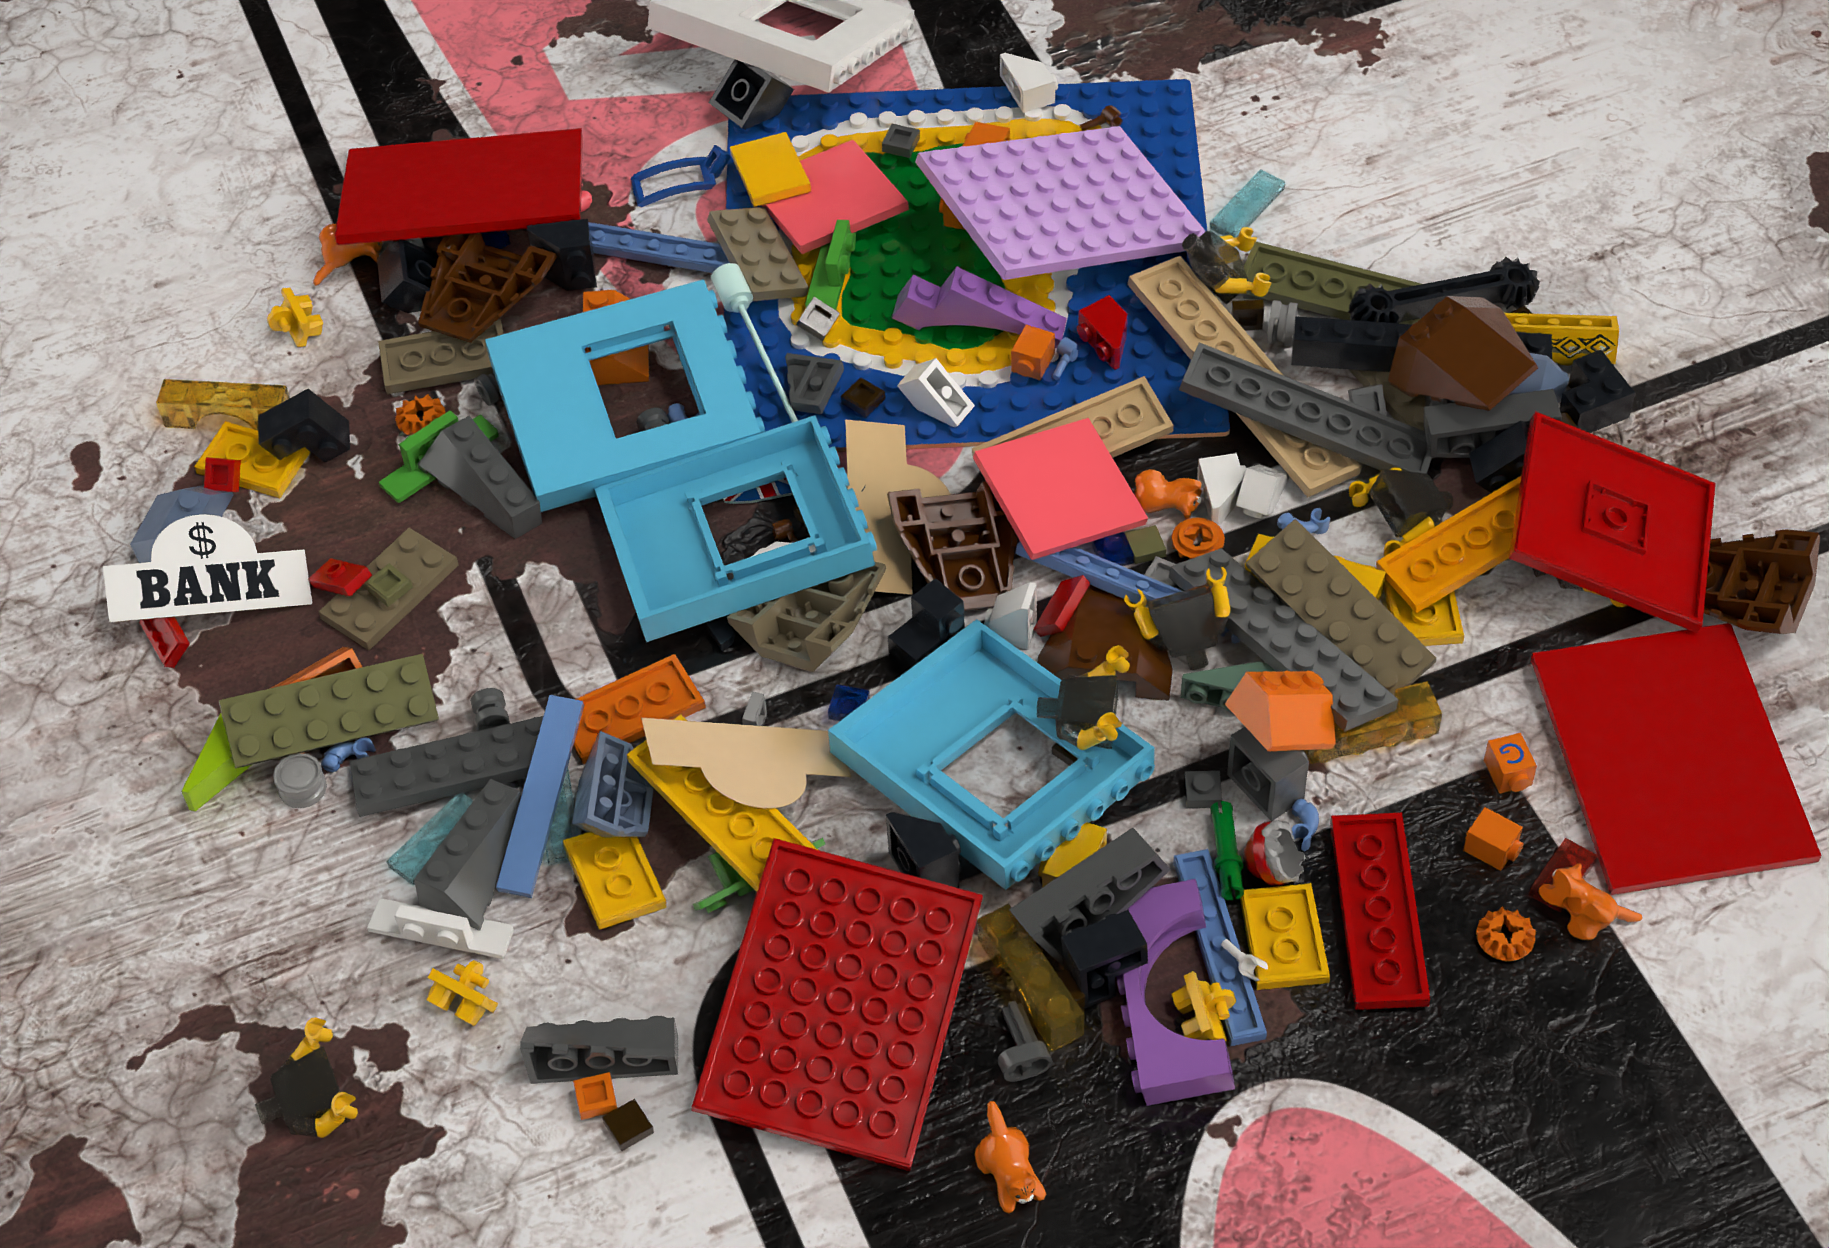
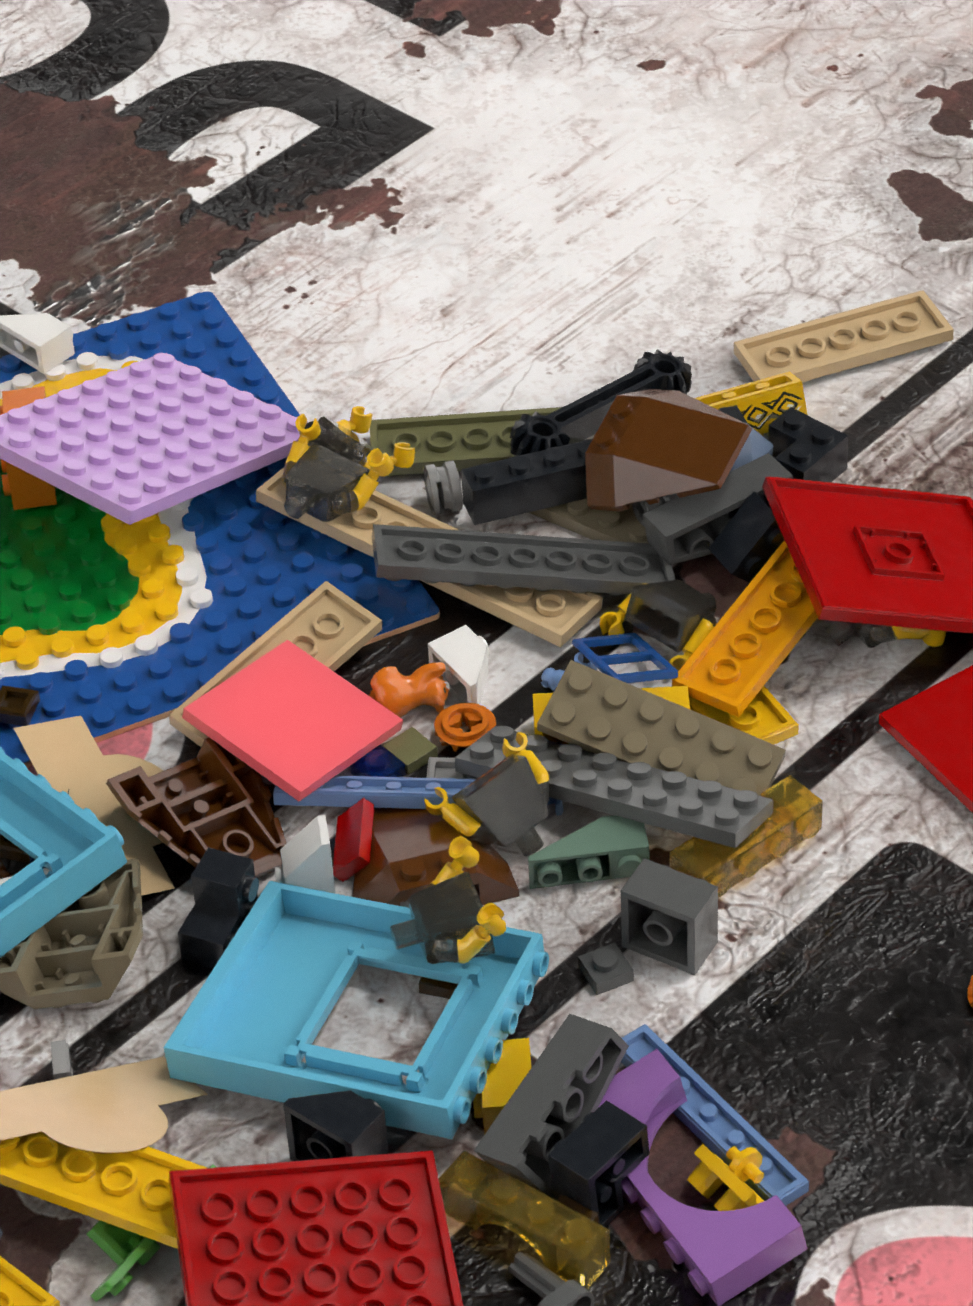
camera: 25 degrees left, 10 degrees down
clear blue plate [828,684,870,721] -> none
medium lavender arch [892,266,1067,348] -> none
white slope [897,358,975,427] -> none
orange brick [1011,325,1055,380] -> none
medium blue hand [1052,337,1078,380] -> none
red slope [1077,295,1128,370] -> none
reddish brown hand [1080,105,1123,131] -> none
clear light blue tile [1210,169,1286,238] -> none
green pin [1210,801,1244,900] -> none
white hand [1221,939,1268,981] -> none
orange slope [1225,671,1336,751] -> none
dark brown plate [1231,300,1264,331] -> none
white slope [1235,464,1289,518] -> none
yellow tile [1240,883,1330,990] -> none
light grey hair [1243,820,1306,885] -> none
medium blue arm [1292,798,1319,851] -> none
red plate [1330,813,1430,1010] -> none
dark grey plate [1348,384,1387,416] -> none
orange brick [1463,807,1524,871] -> none
orange brick [1484,732,1537,794] -> none
none -> clear smoke torso [282,414,394,522]
none -> blue window [572,633,678,683]
none -> tan plate [734,290,954,382]

